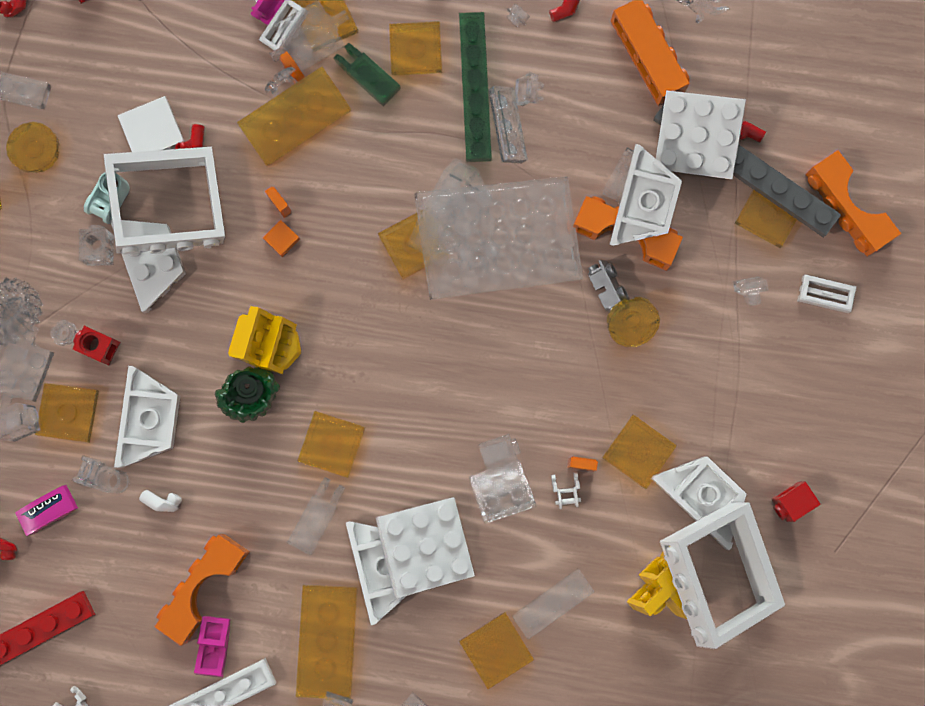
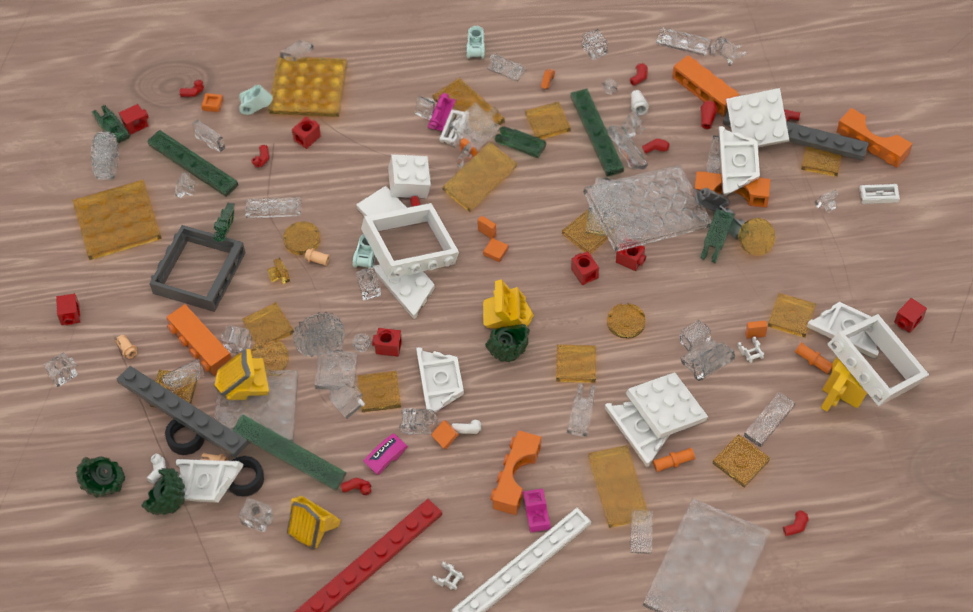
camera: 15 degrees left, 25 degrees down
none -> light nougat pin [305,248,330,266]
none -> white brick [388,155,431,198]
none -> orange tile [431,420,459,449]
none -> red brick [571,251,599,285]
none -> clear yellow tile [607,303,646,339]
none -> red brick [616,238,646,271]
none -> white cone [631,90,649,116]
none -> red arm [642,138,670,154]
none -> orange pin [653,447,695,472]
none -> flat silver hinge [694,188,730,213]
none -> red cone [700,101,718,129]
none -> clear green hinge [701,209,734,263]
none -> orange pin [795,342,832,375]

